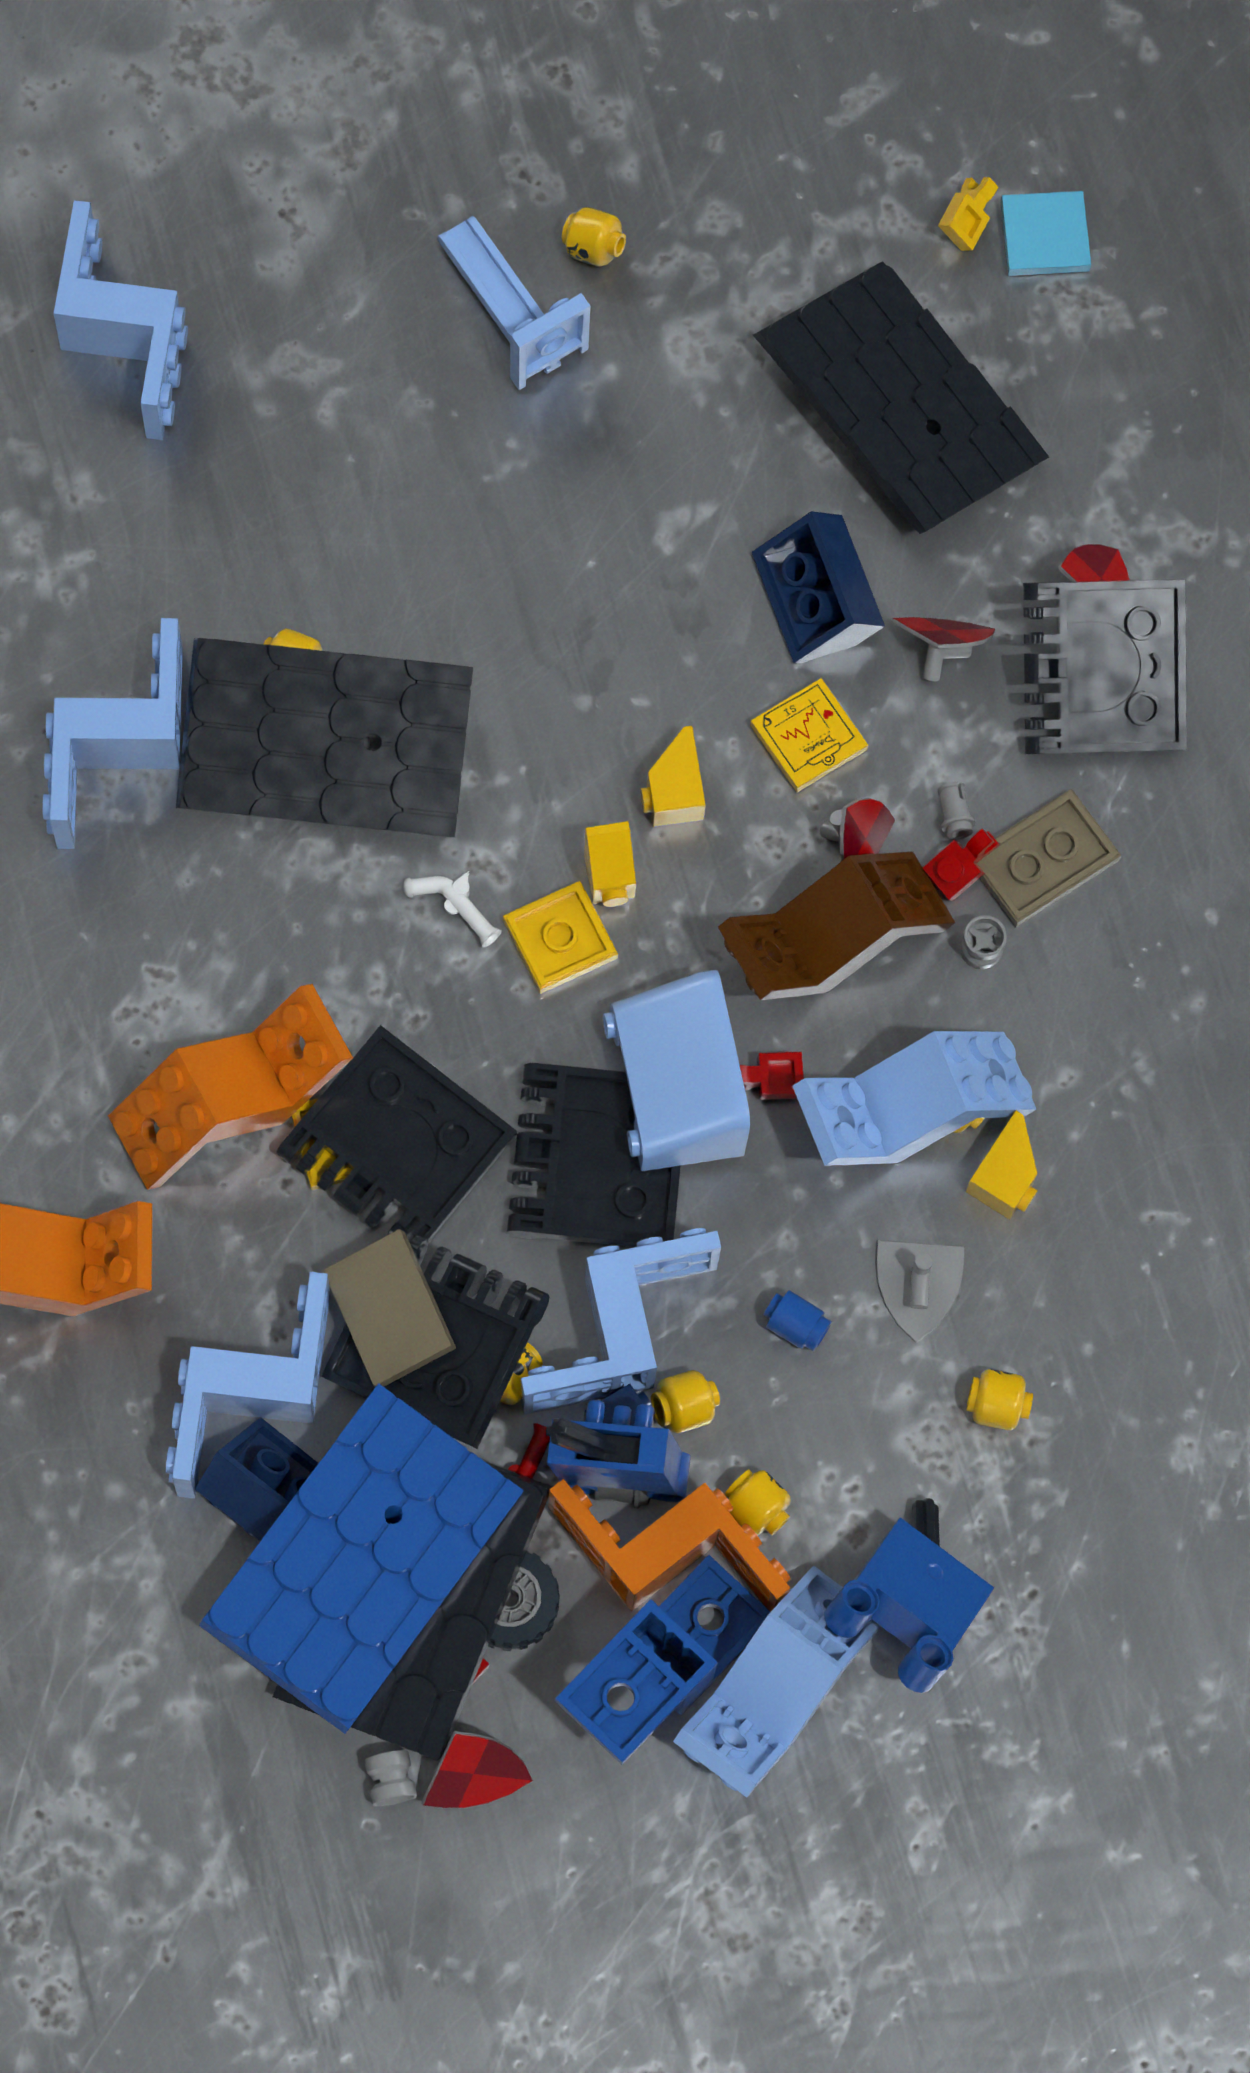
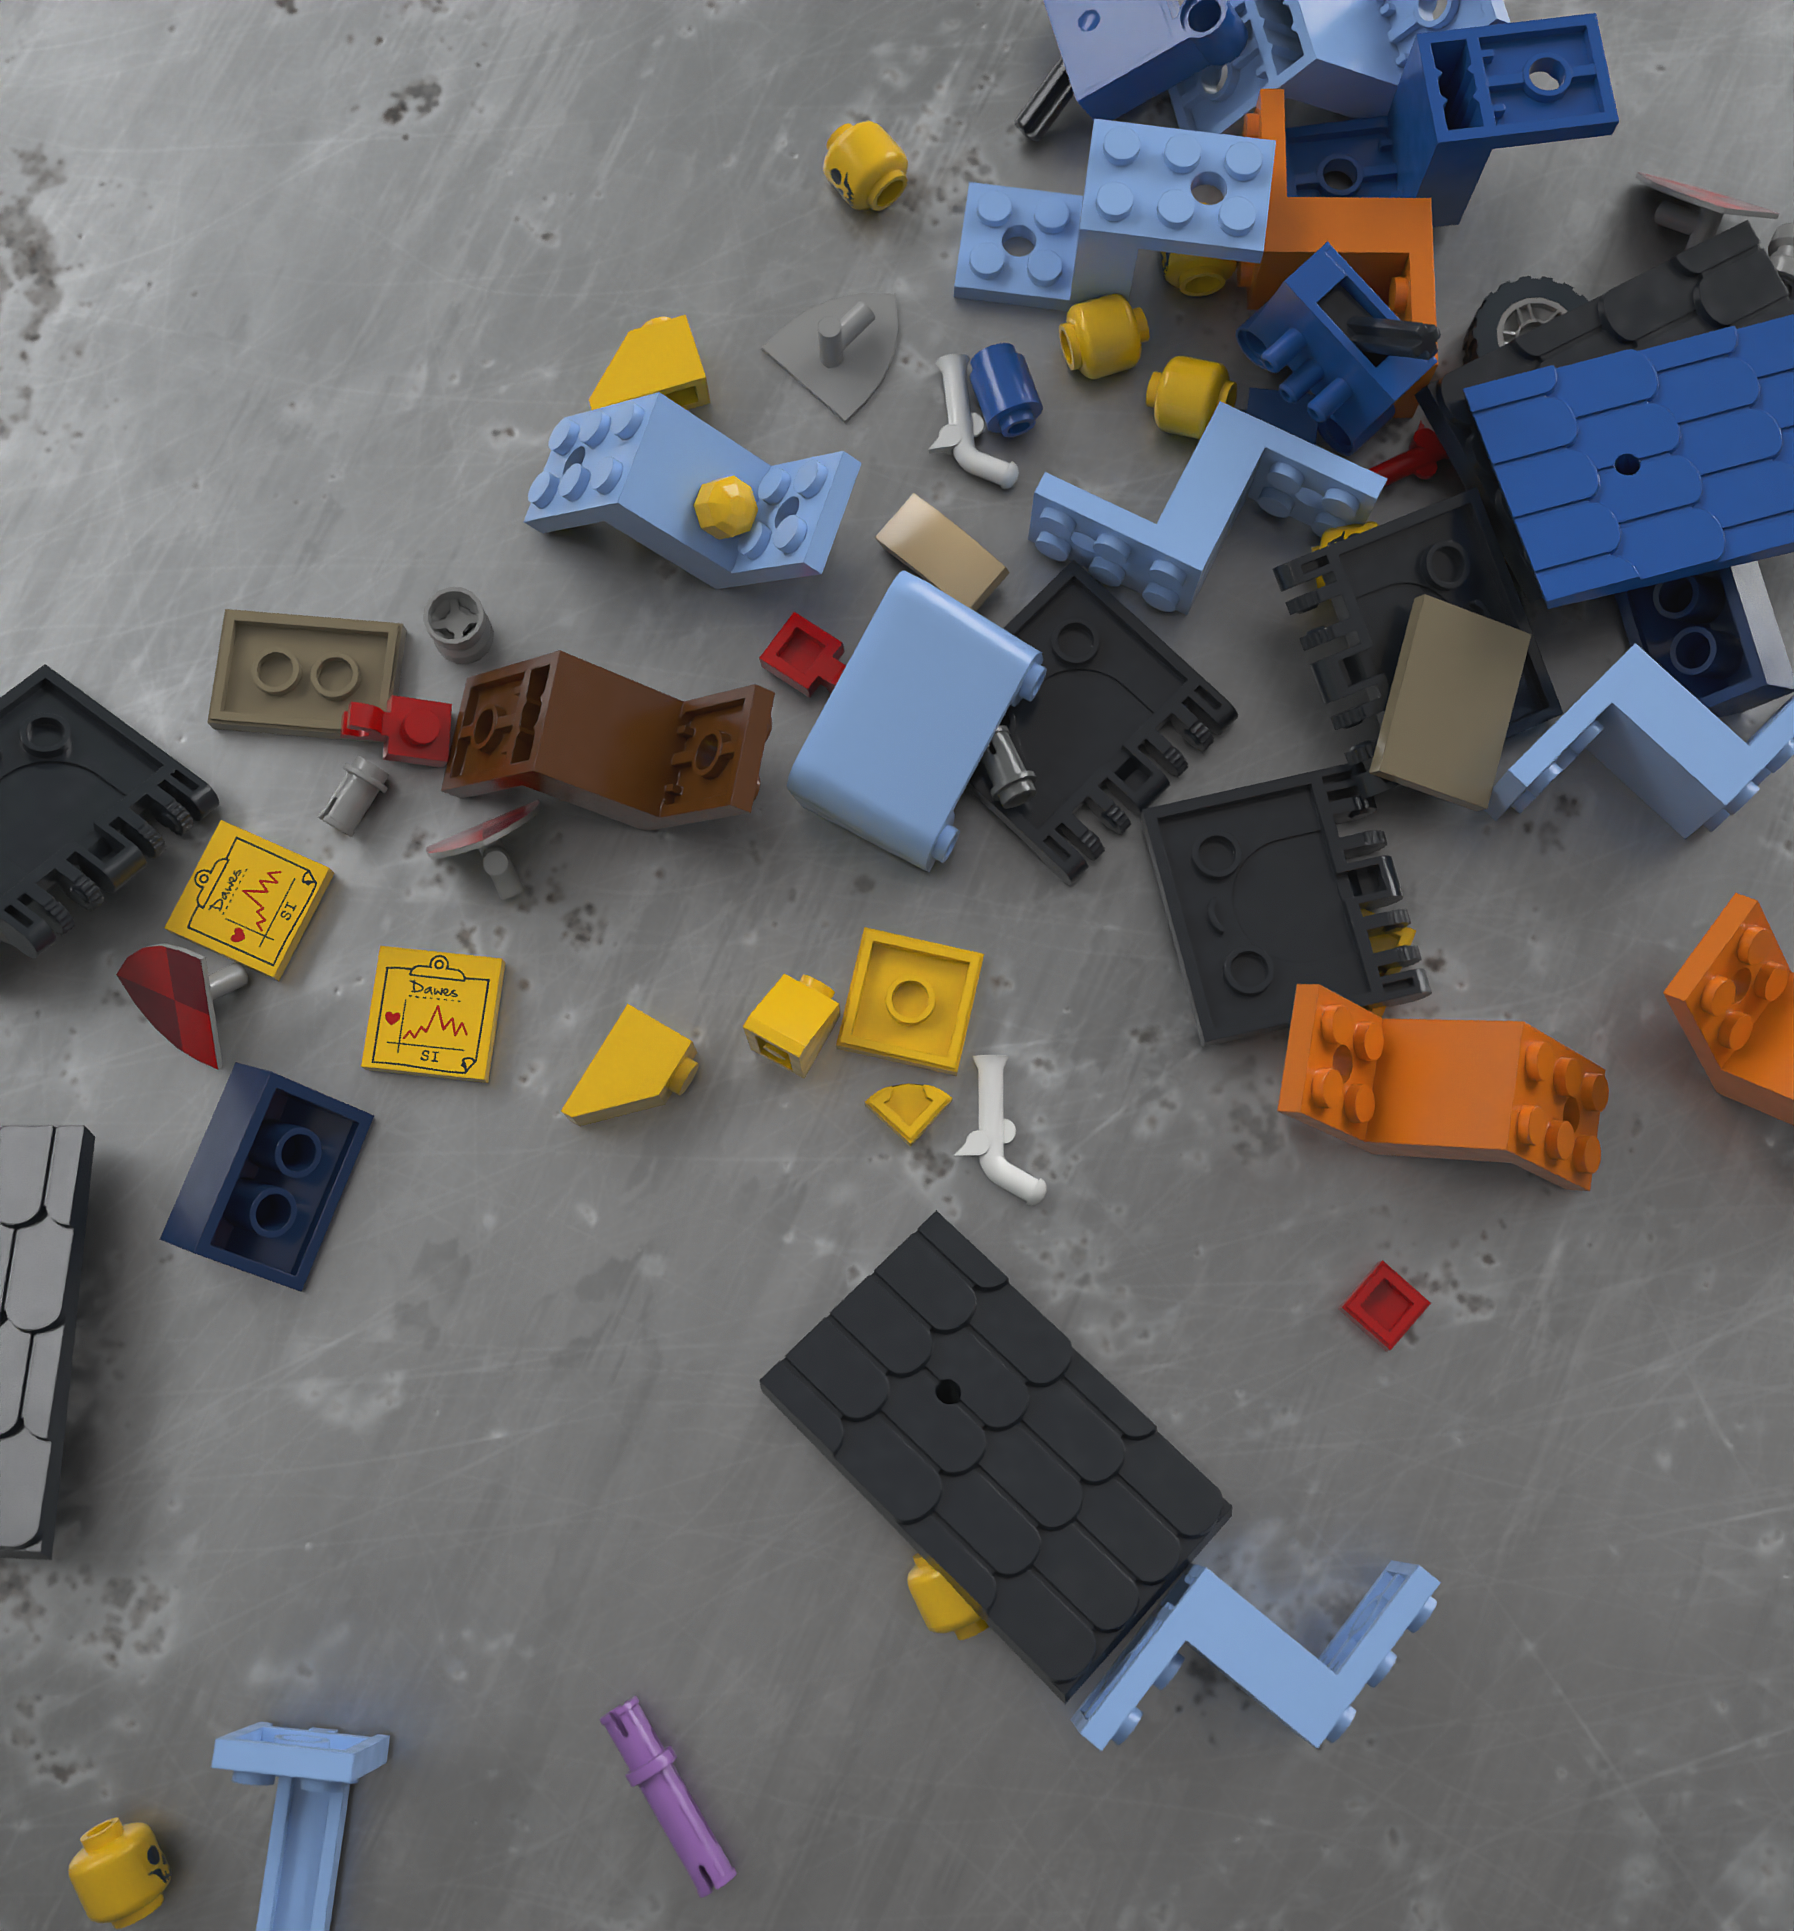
camera: 135 degrees left, 5 degrees up
none -> yellow tile [164,820,334,981]
none -> medium lavender pin [599,1696,737,1898]
none -> yellow tile [694,475,758,540]
none -> yellow tile [864,1083,953,1147]
none -> tan slope [875,493,1010,612]
none -> white piece [928,353,1019,489]
none -> light blue bracket [954,119,1276,312]
none -> dark grey pin [981,725,1037,809]
none -> yellow head [1059,294,1150,379]
none -> red tile [1338,1260,1431,1352]

